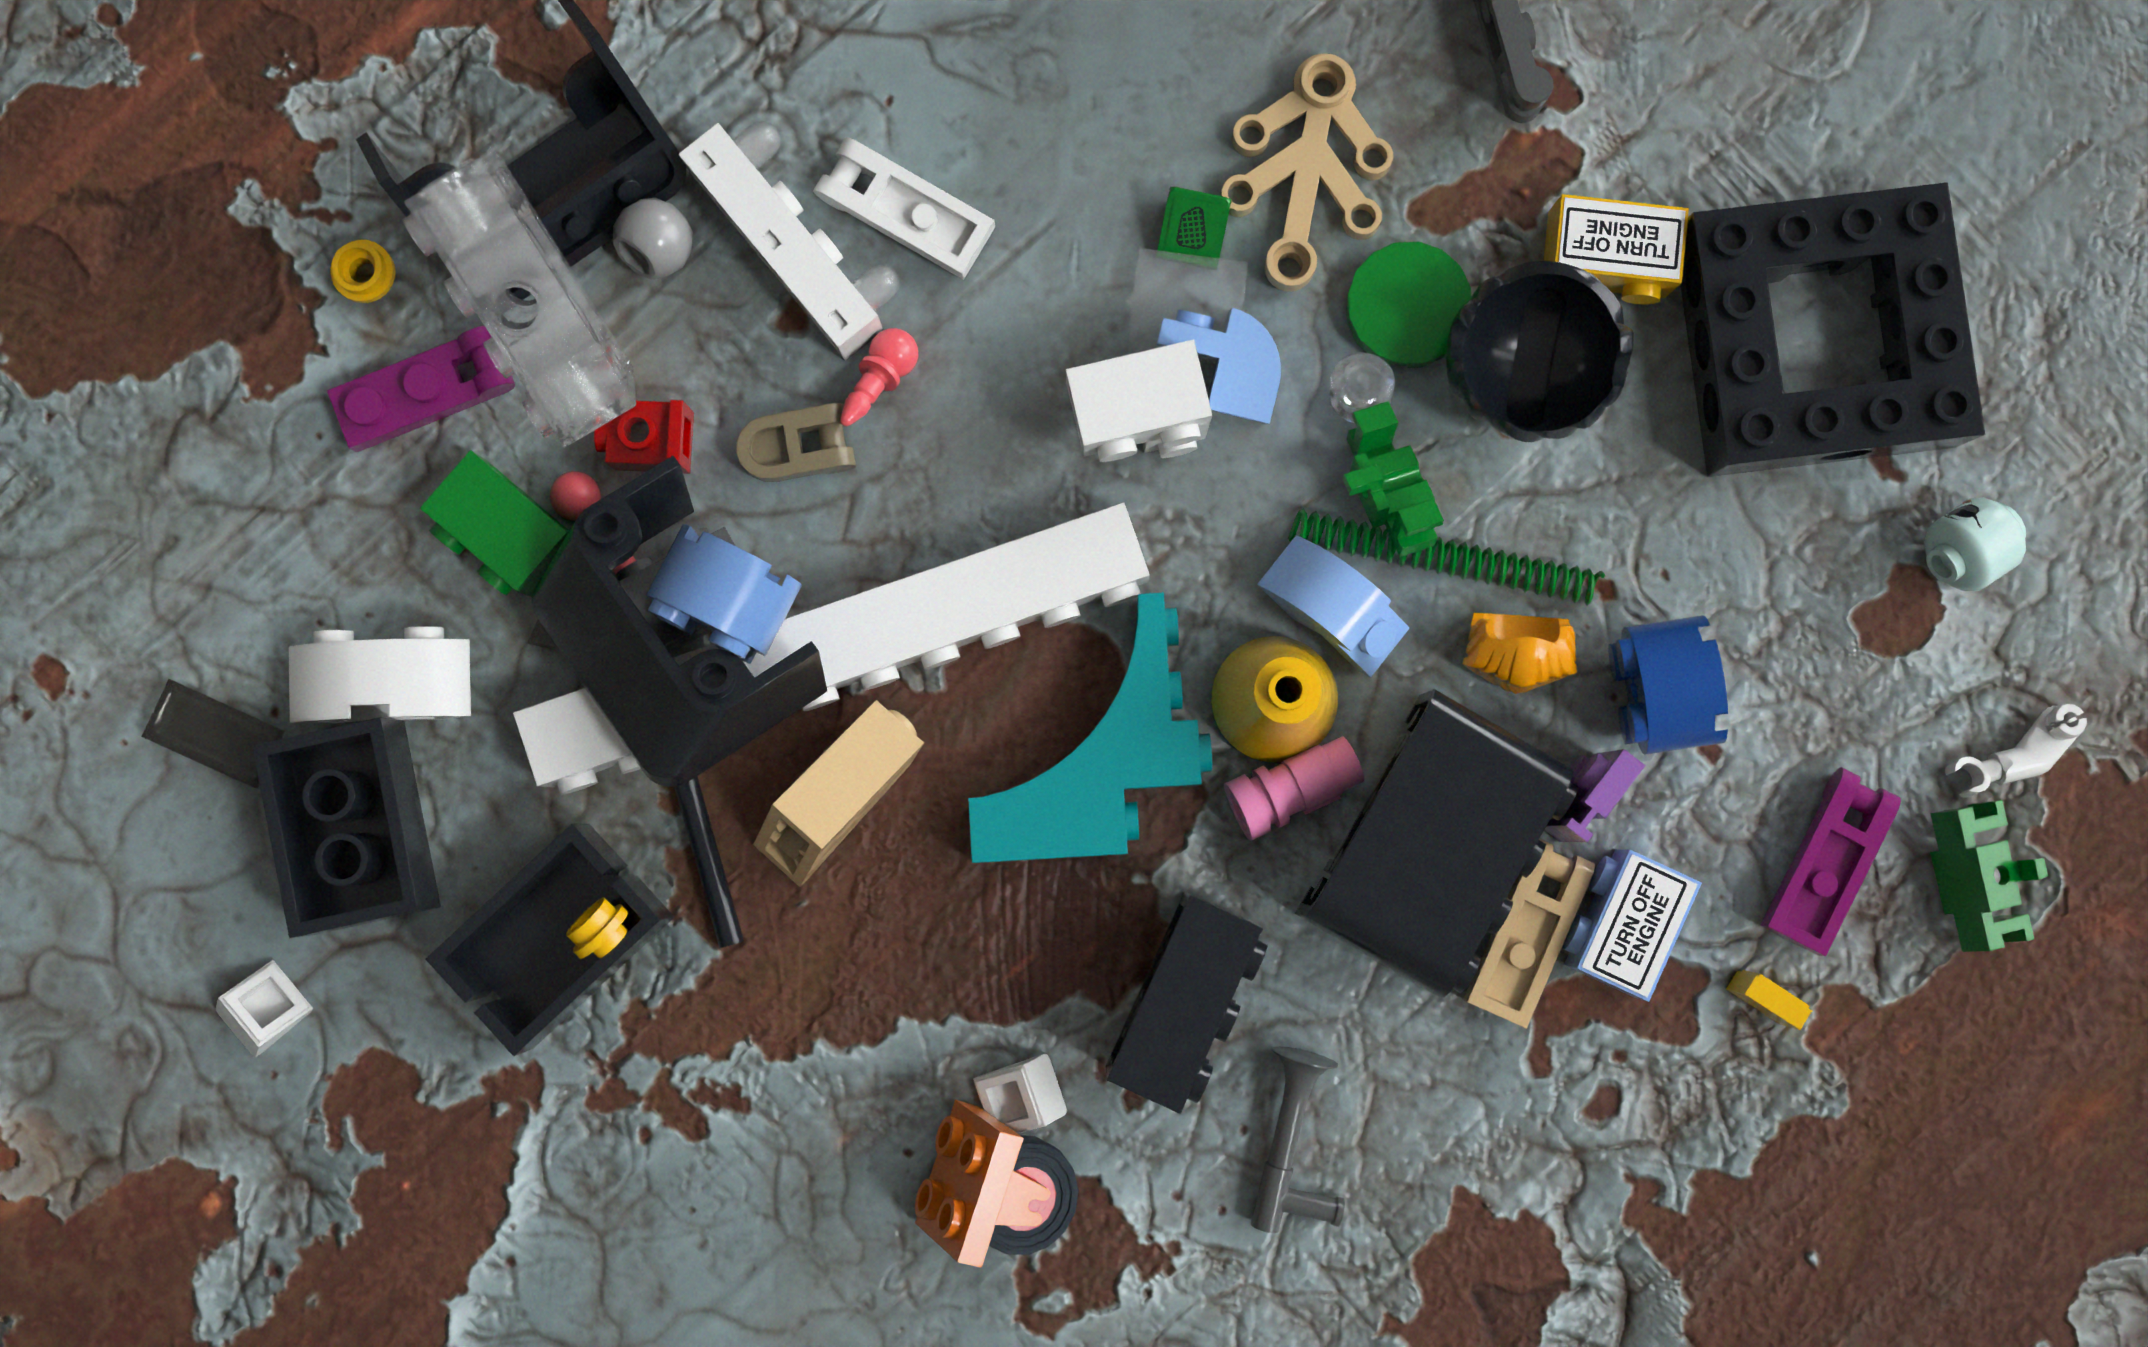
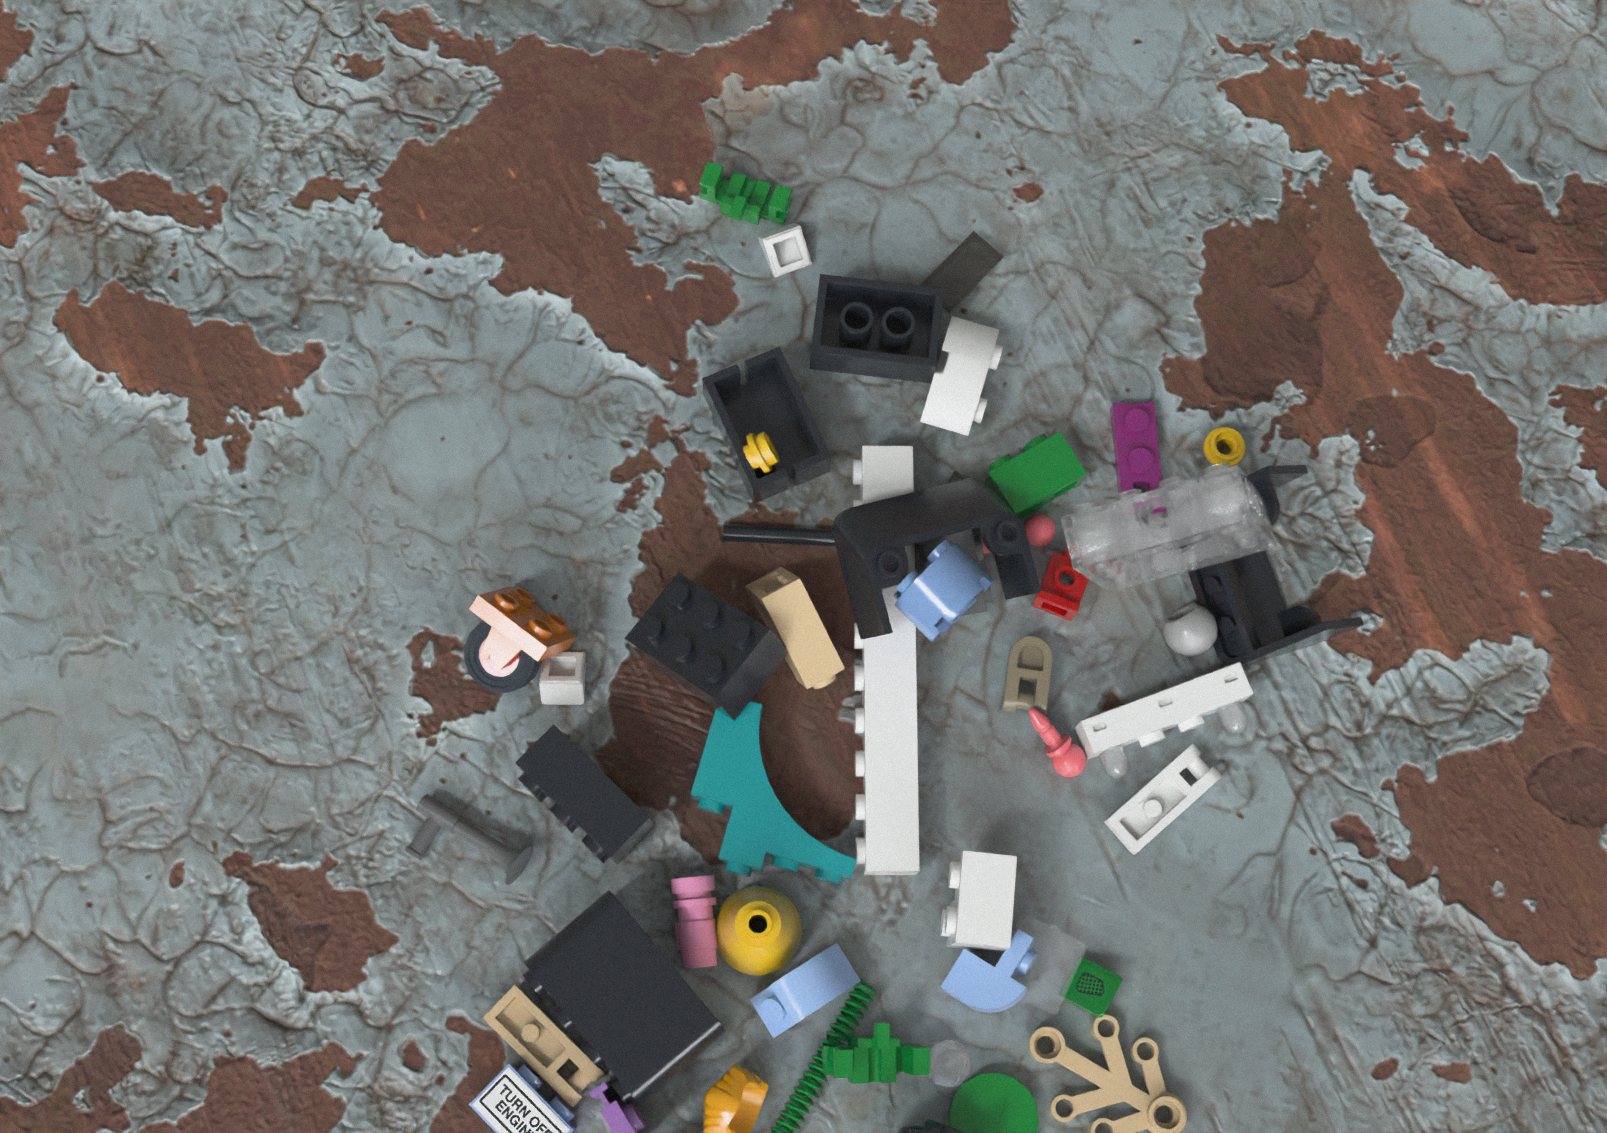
camera: 100 degrees right, 10 degrees down
none -> black brick [624,572,788,721]
none -> green piece [699,161,792,225]

